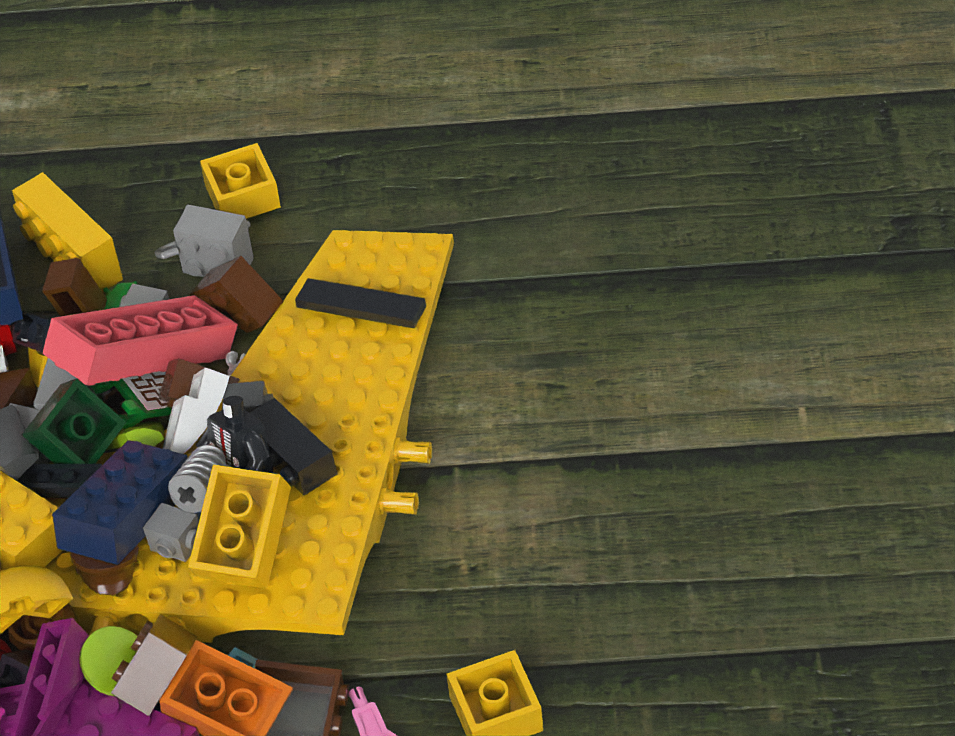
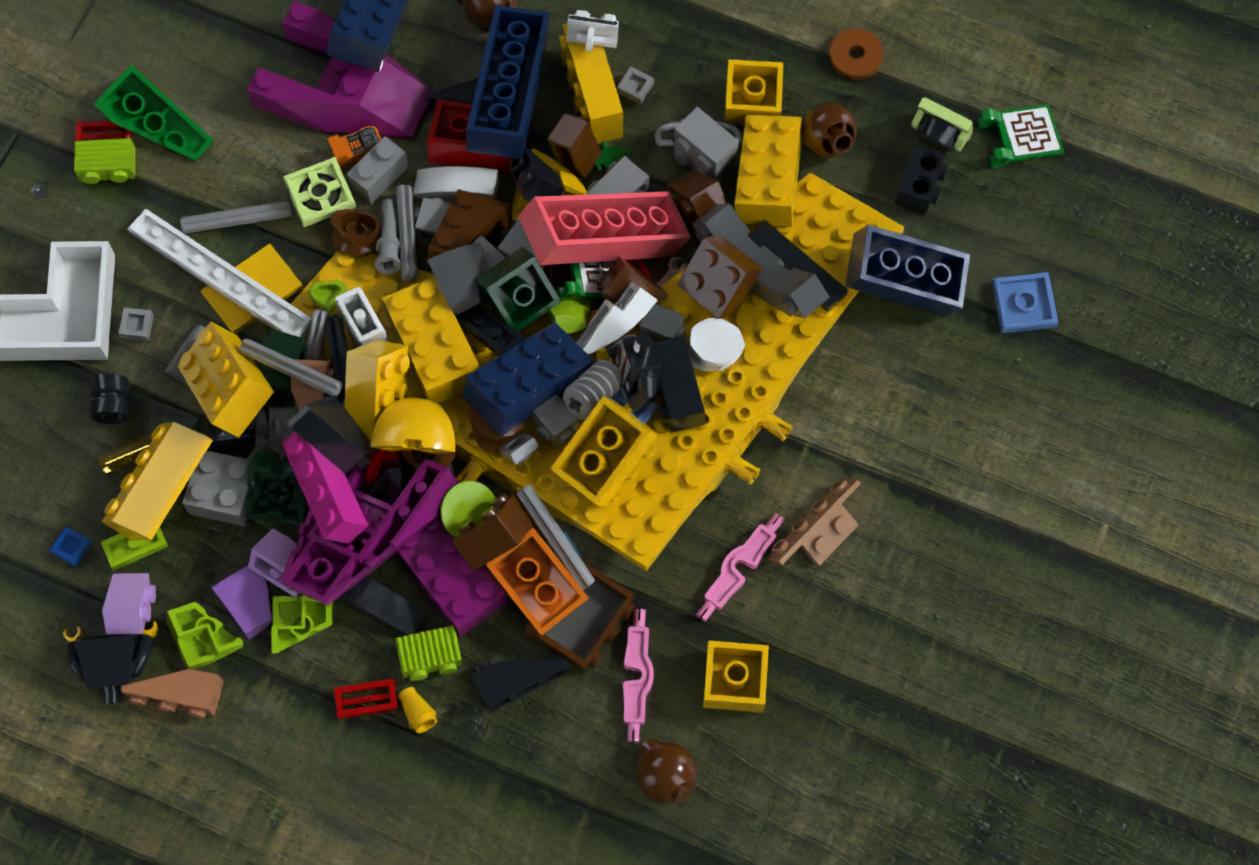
camera: 20 degrees right, 20 degrees up
none -> light grey plate [498,432,539,464]
none -> light grey axle [517,485,595,590]
none -> white hips [567,10,619,52]
none -> light grey plate [617,66,654,104]
none -> brick [677,235,763,319]
none -> white hat [688,317,745,372]
none -> dark grey brick [692,203,830,318]
none -> bright pink piece [696,513,784,622]
none -> yellow brick [735,115,802,227]
none -> medium nougat bracket [767,478,861,566]
none -> reddish brown brick [802,102,857,158]
none -> dark orange tile [829,28,884,81]
none -> dark blue brick [845,225,970,316]
none -> black brick [895,144,948,213]
none -> piece [911,97,973,152]
none -> flag [977,104,1064,168]
none -> medium blue tile [992,272,1059,334]

